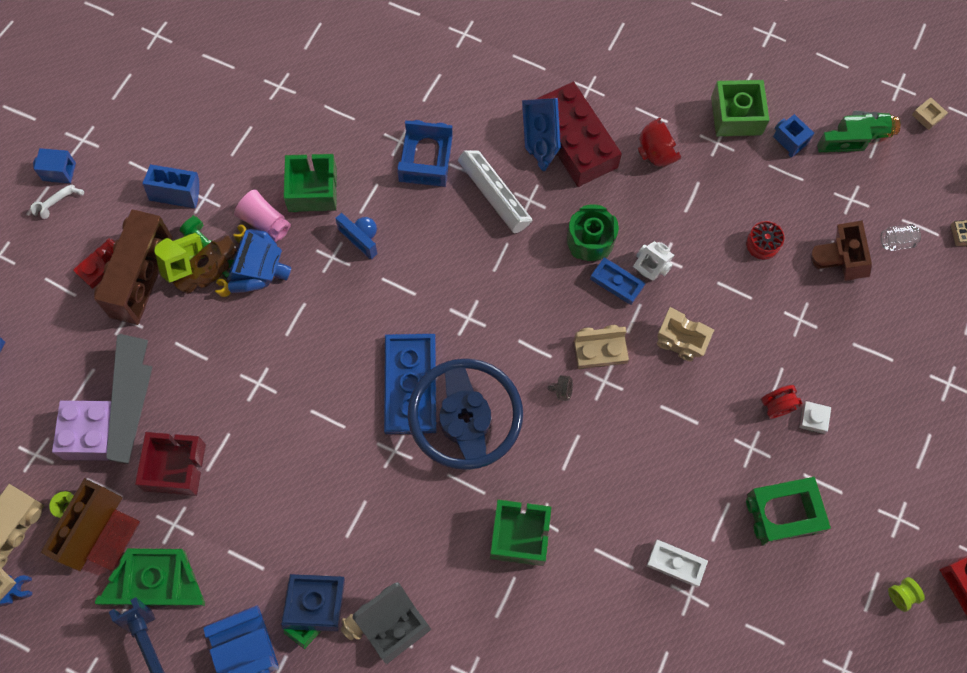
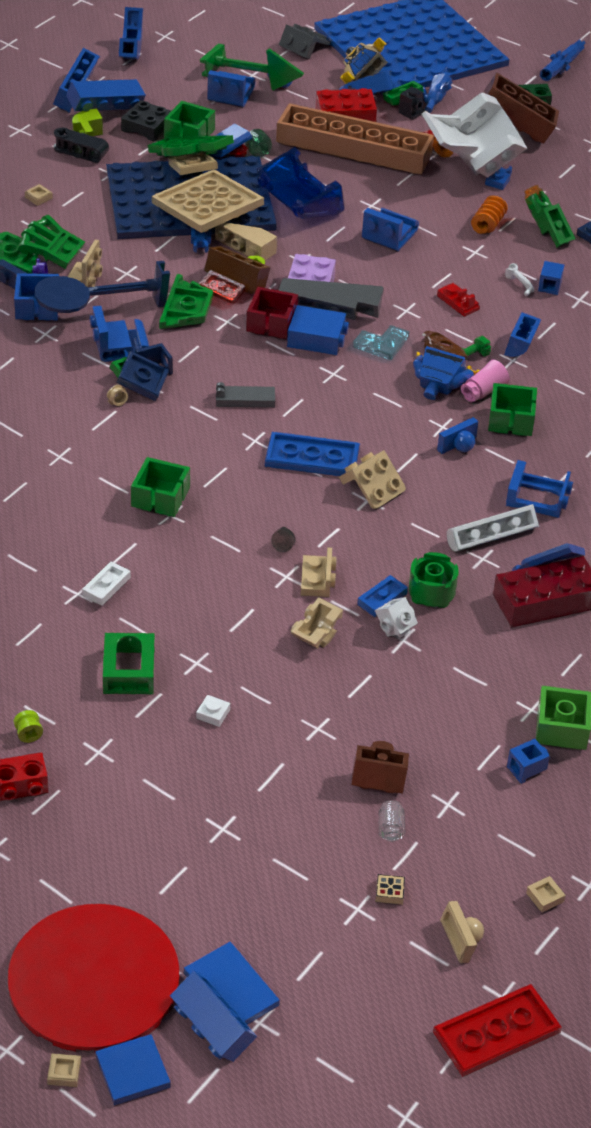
camera: 100 degrees right, 25 degrees down
copper brick [94,209,173,325] -> none
lime brick [154,233,204,283] -> none
dark grey bracket [353,582,431,665] -> none
dark blue piece [408,358,523,470] -> none
red cylinder [637,117,681,167] -> none
red wheel [746,221,785,260] -> none
red wheel [761,385,803,419] -> none
green plate [817,111,901,153] -> none
none -> dark blue bracket [135,343,173,375]
none -> dark grey hinge [216,382,275,407]
none -> blue brick [287,305,349,355]
none -> tan bracket [339,450,406,509]
none -> clear light blue tile [353,325,410,360]

